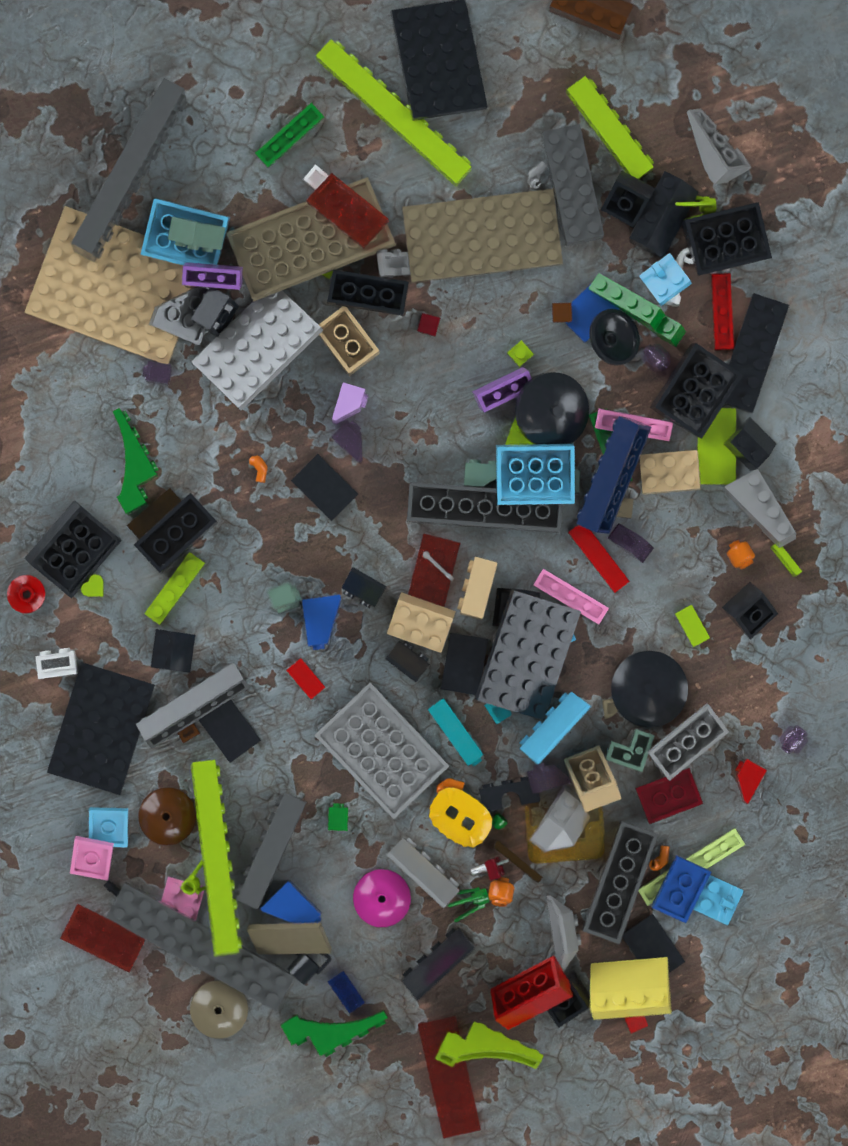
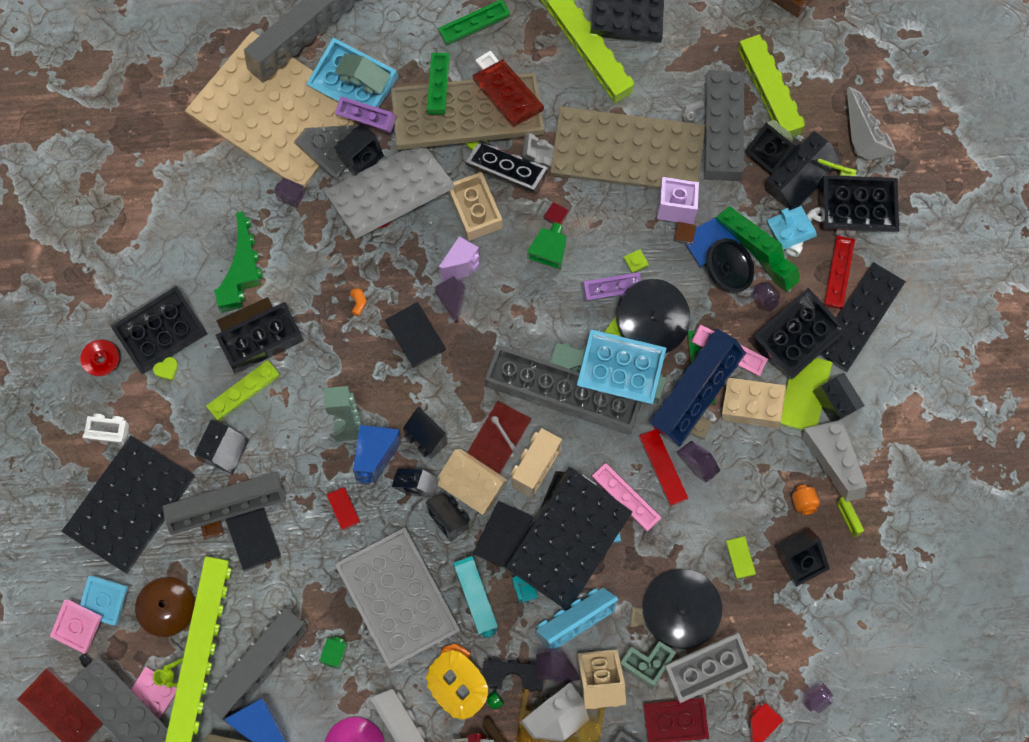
camera: 20 degrees right, 15 degrees down
none -> black brick [392,469,440,497]
none -> green plate [427,53,450,114]
none -> green torso [527,223,567,270]
none -> lavender slope [657,177,699,225]

